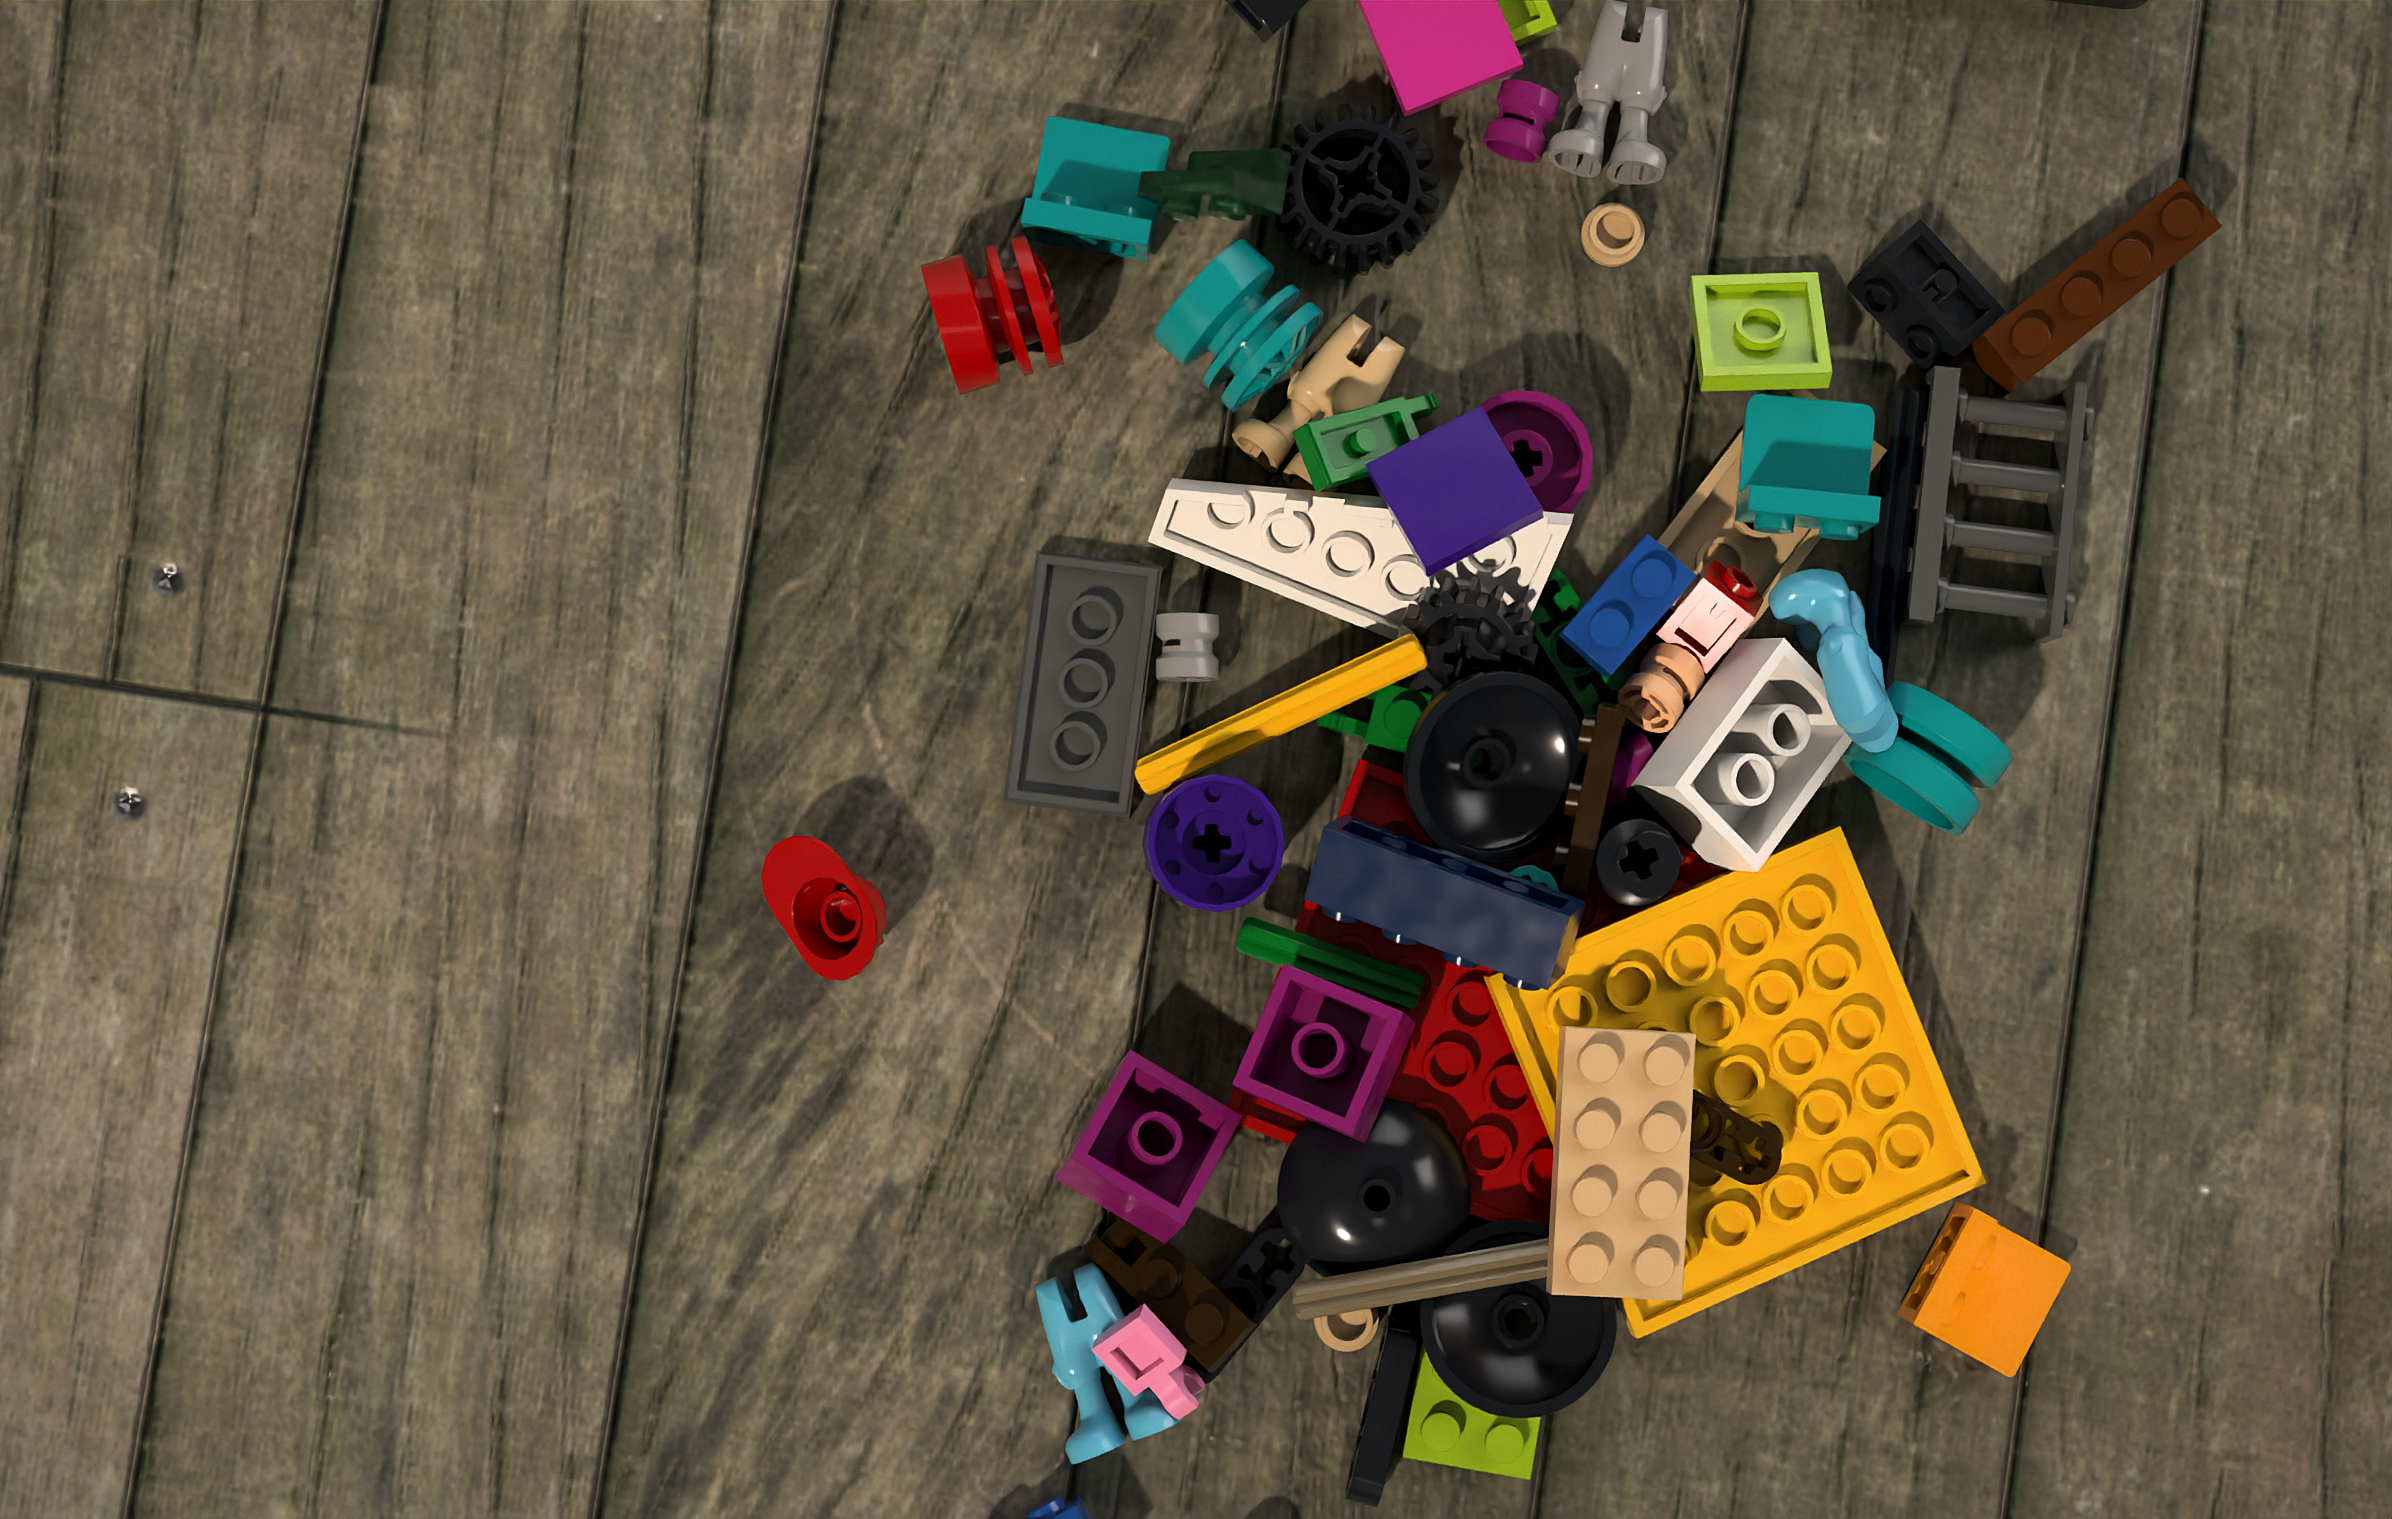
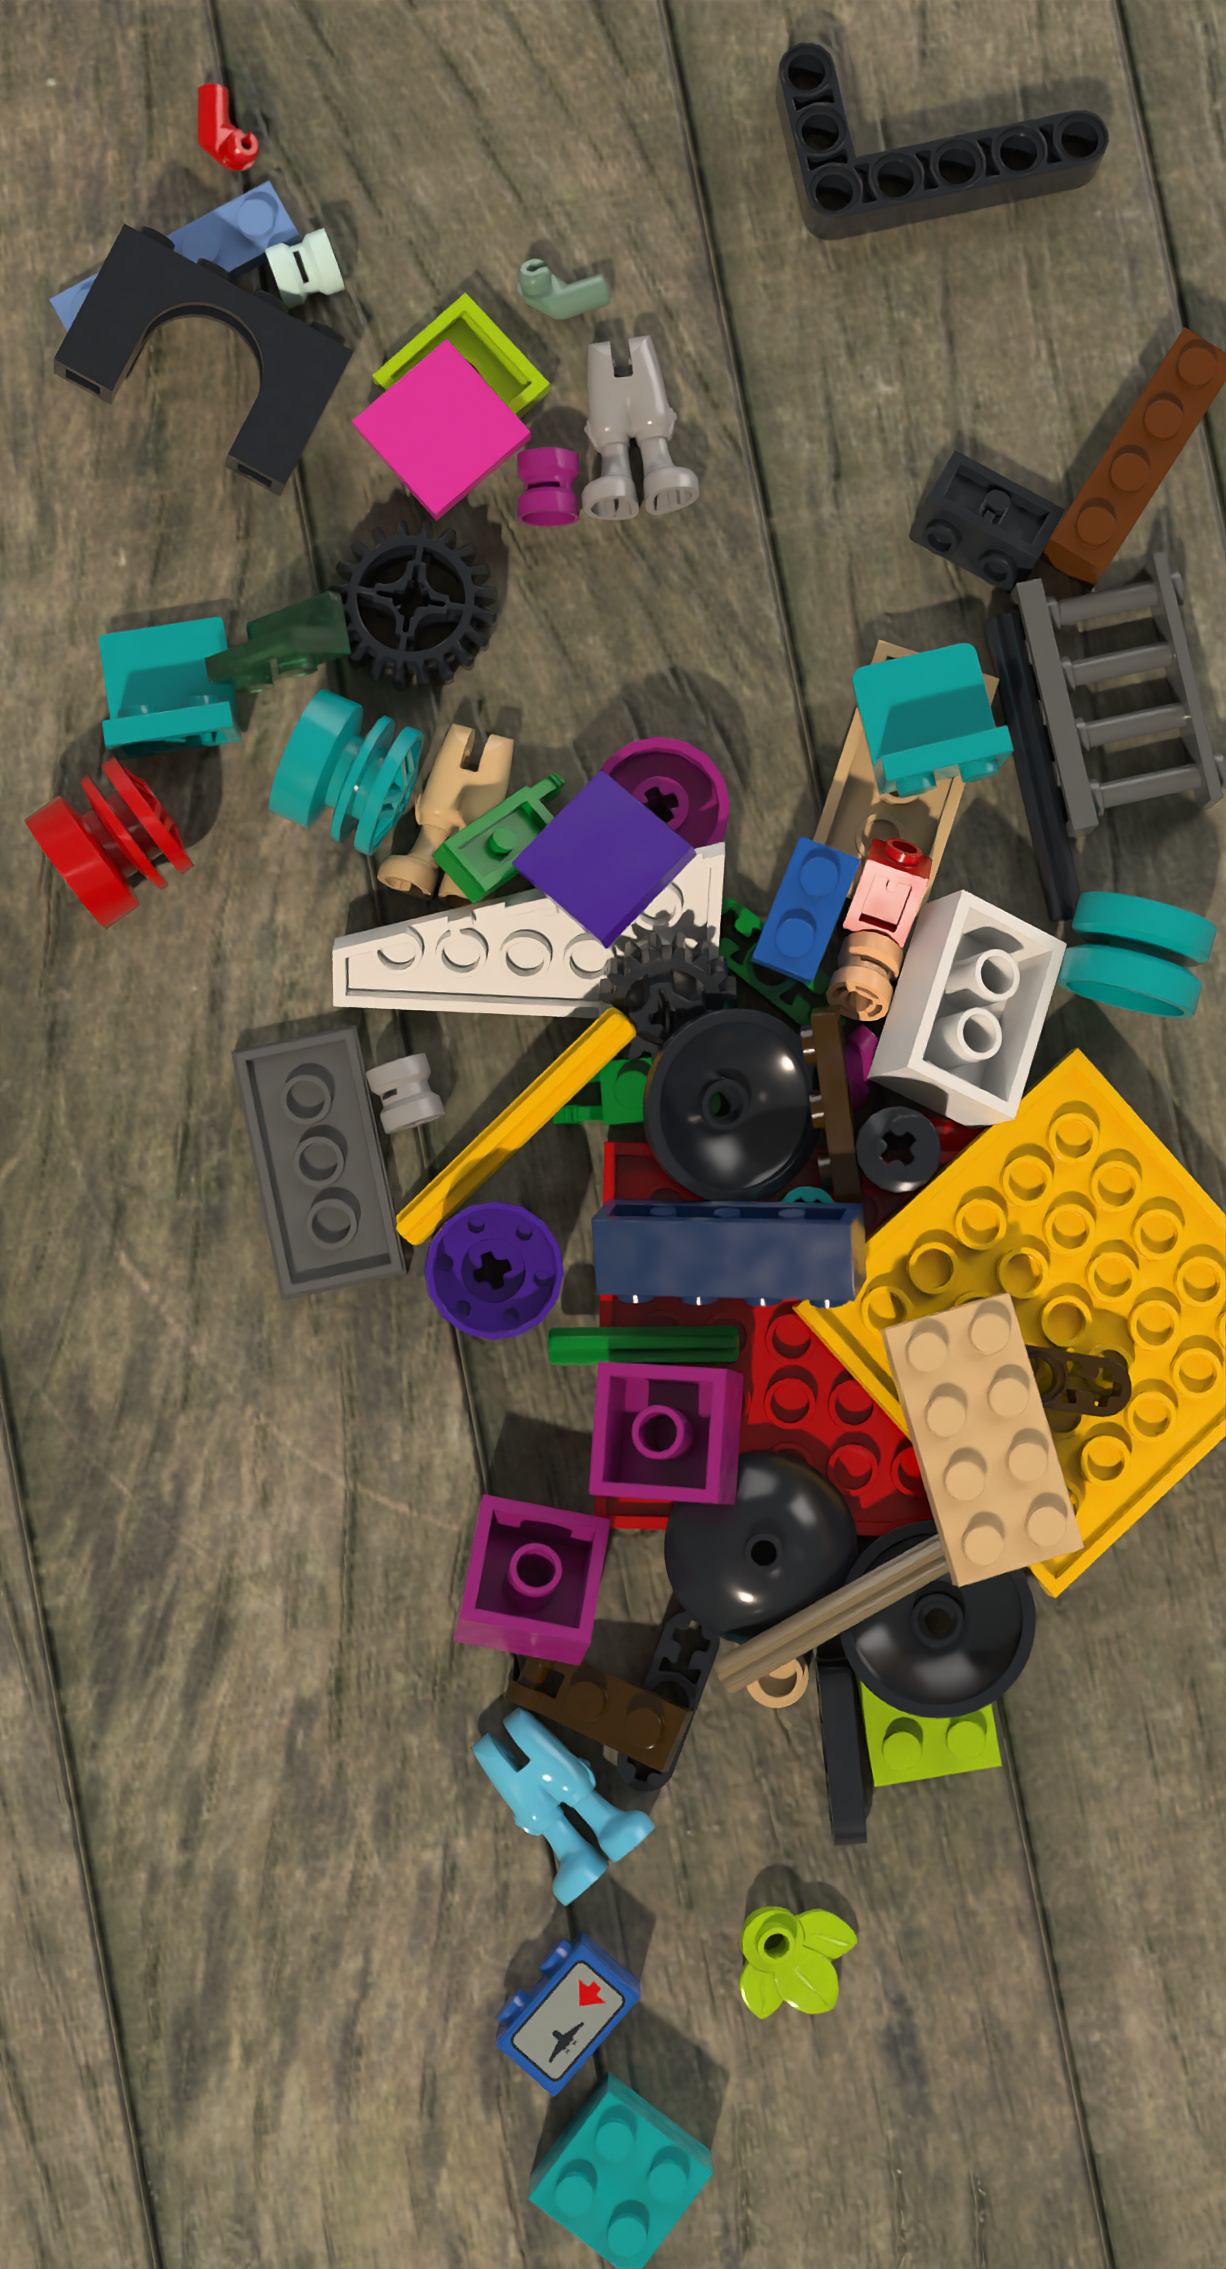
camera: 25 degrees left, 0 degrees up
red piece [761,835,887,981] -> none
bright pink plate [1092,1303,1205,1420] -> none
tan plate [1581,203,1645,267] -> none
lime plate [1689,272,1833,392] -> none
medium azure piece [1768,569,1899,753] -> none

